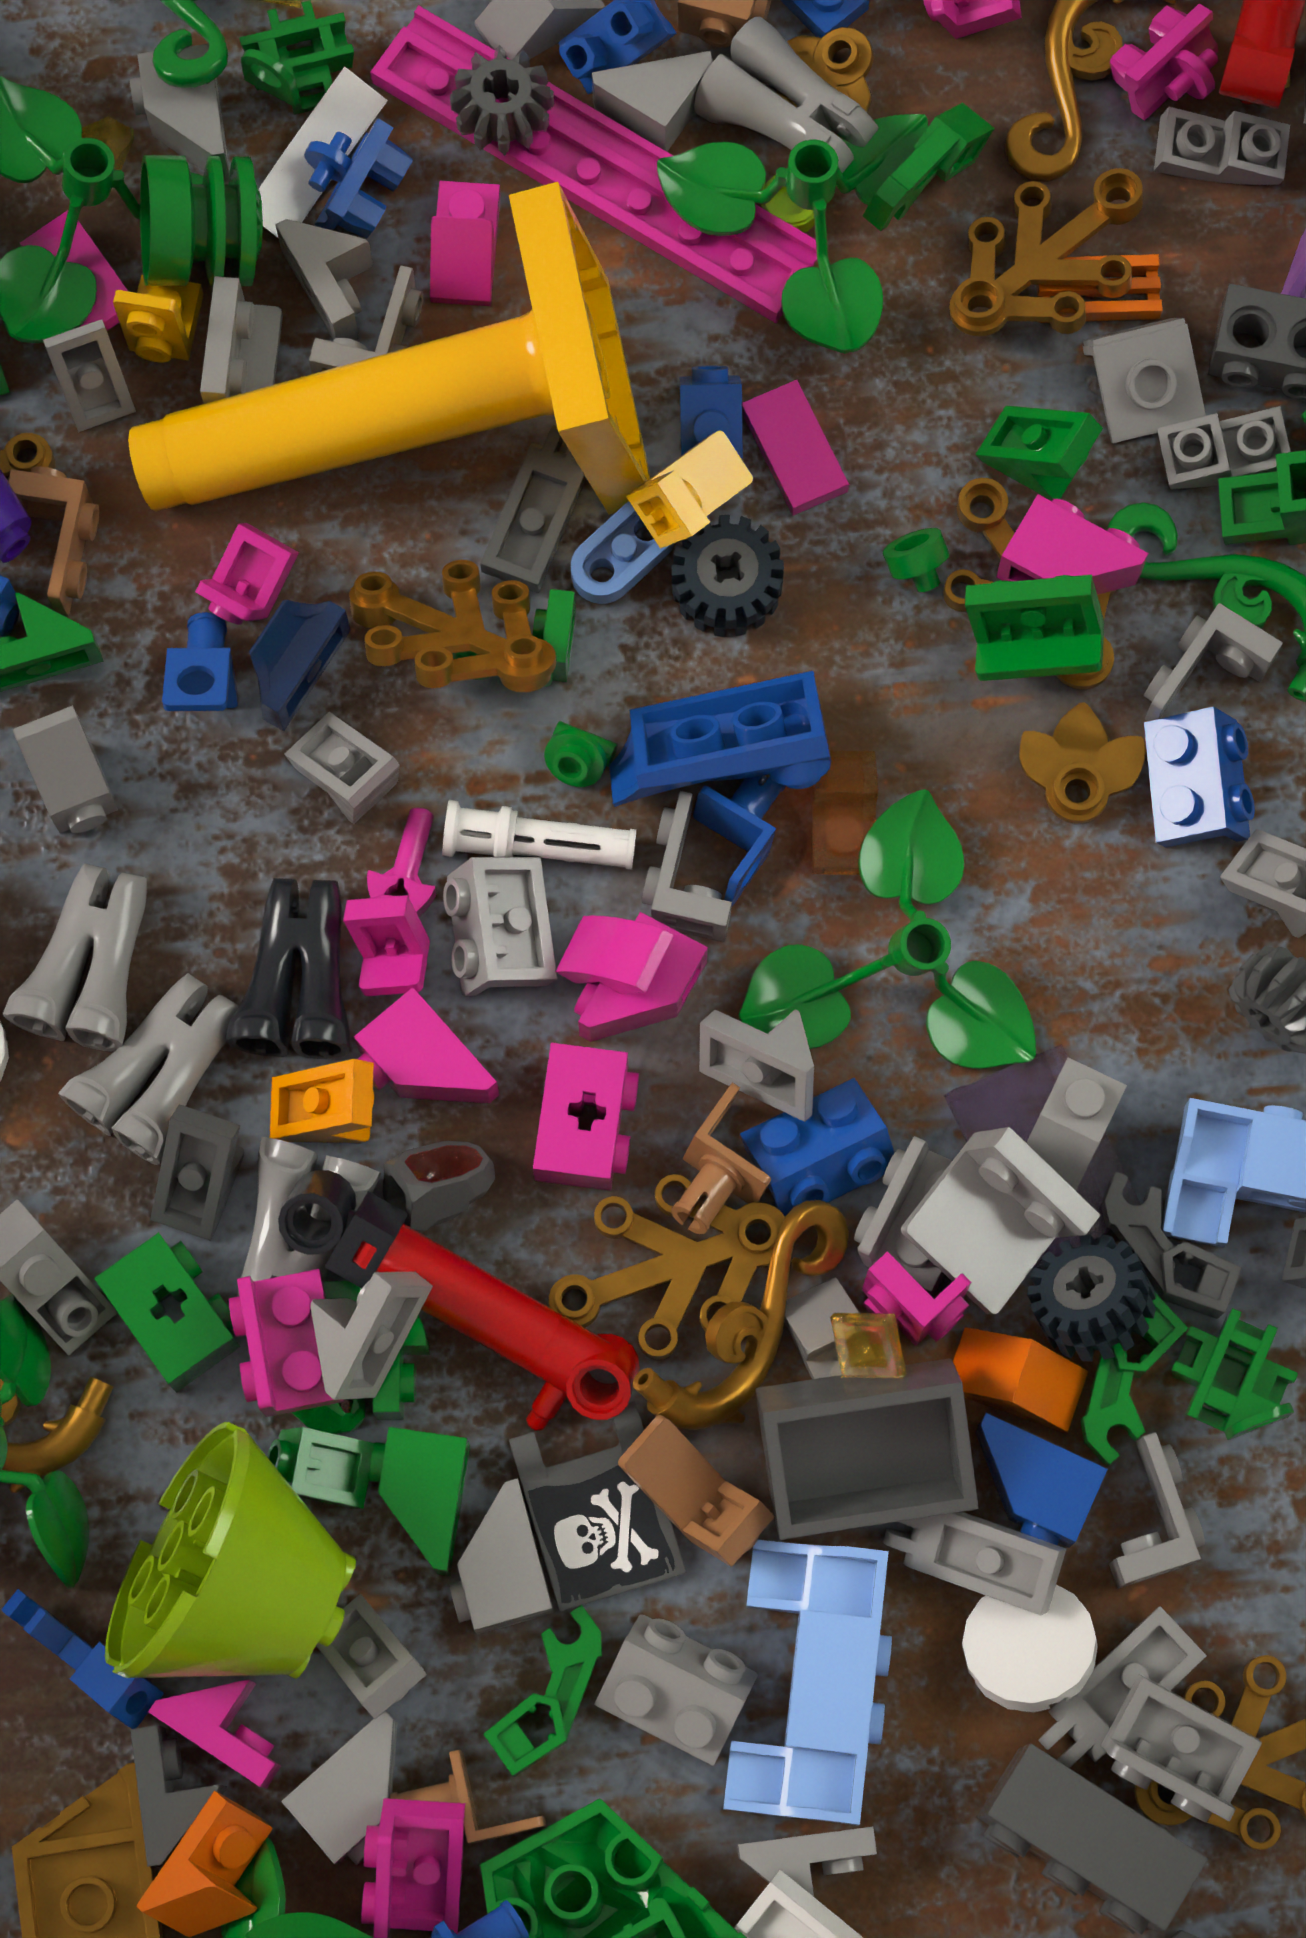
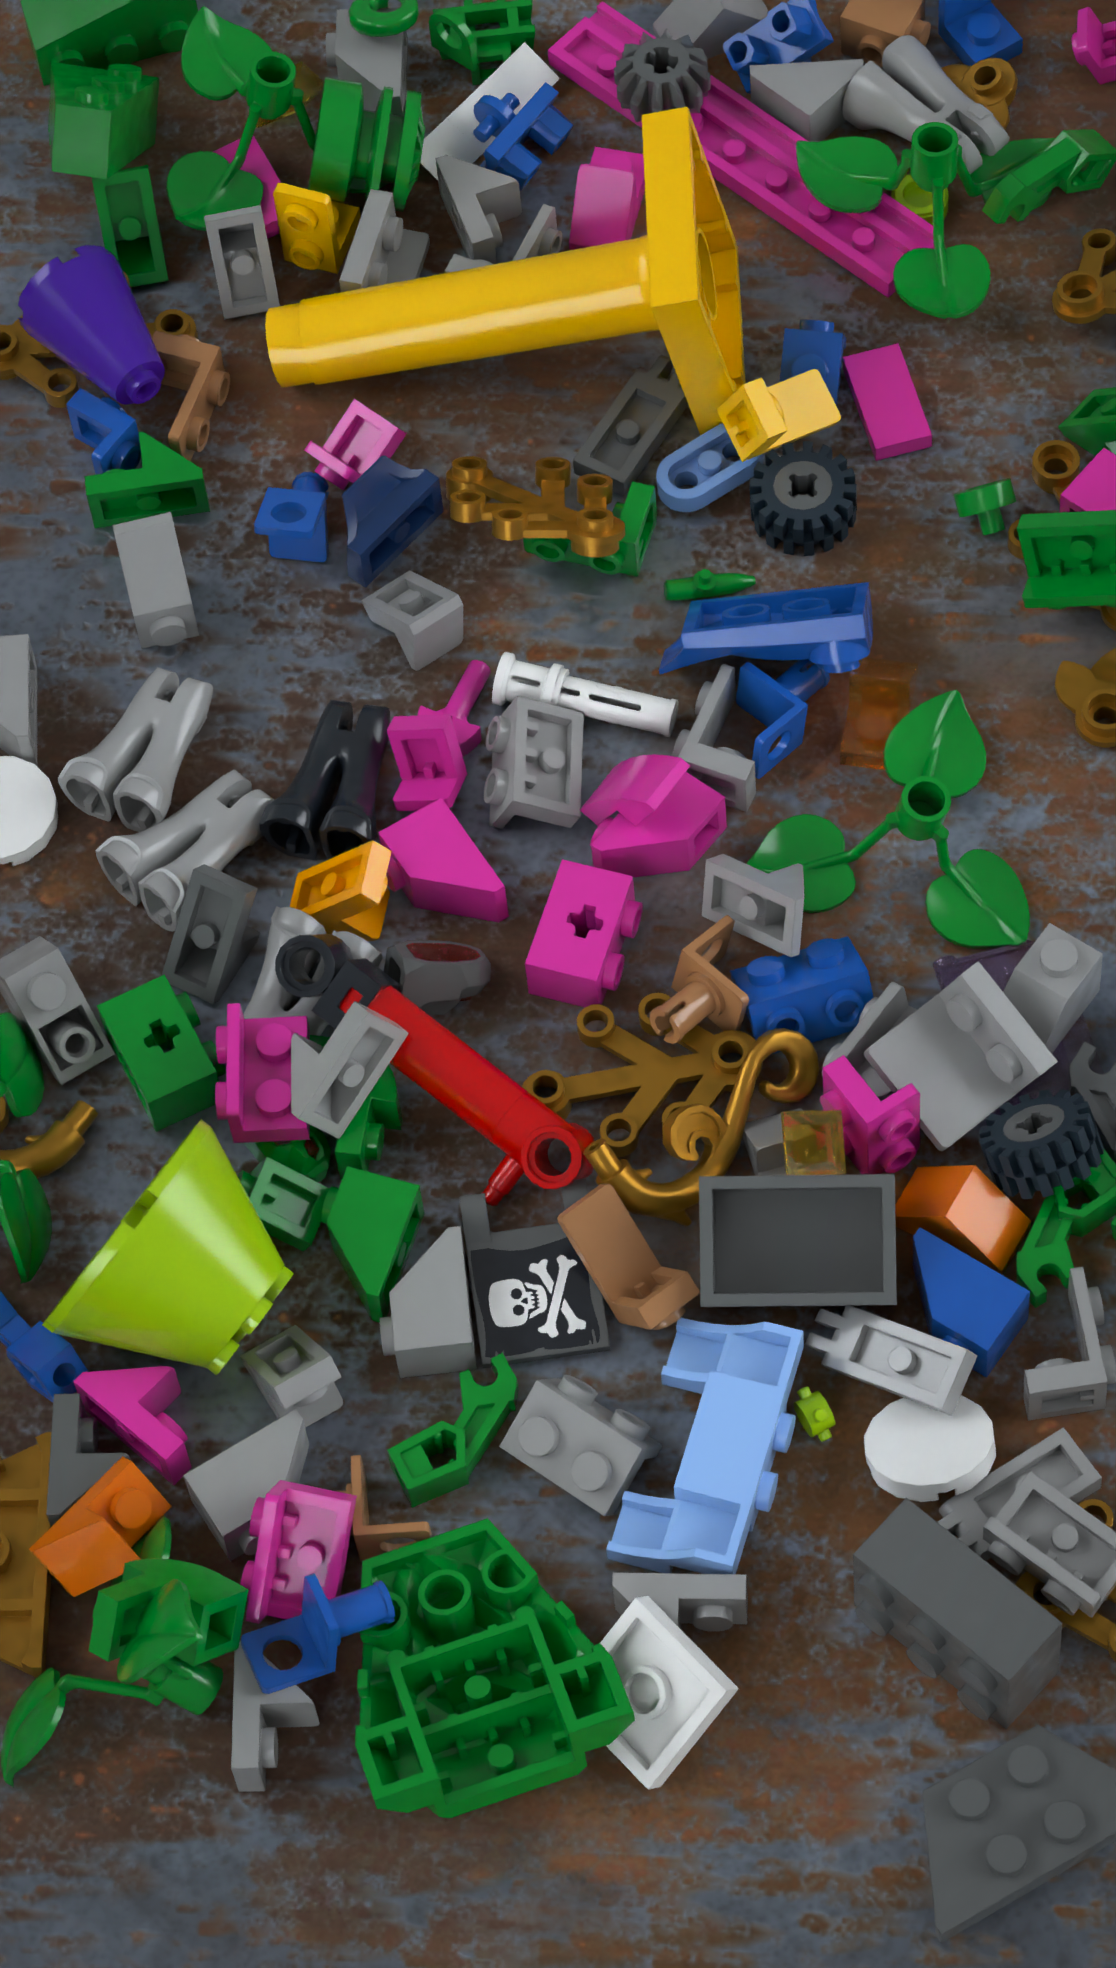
camera: 15 degrees right, 15 degrees down
green plate [544,721,618,787] -> none
none -> green helmet [663,569,756,600]
none -> lime piece [793,1386,836,1442]

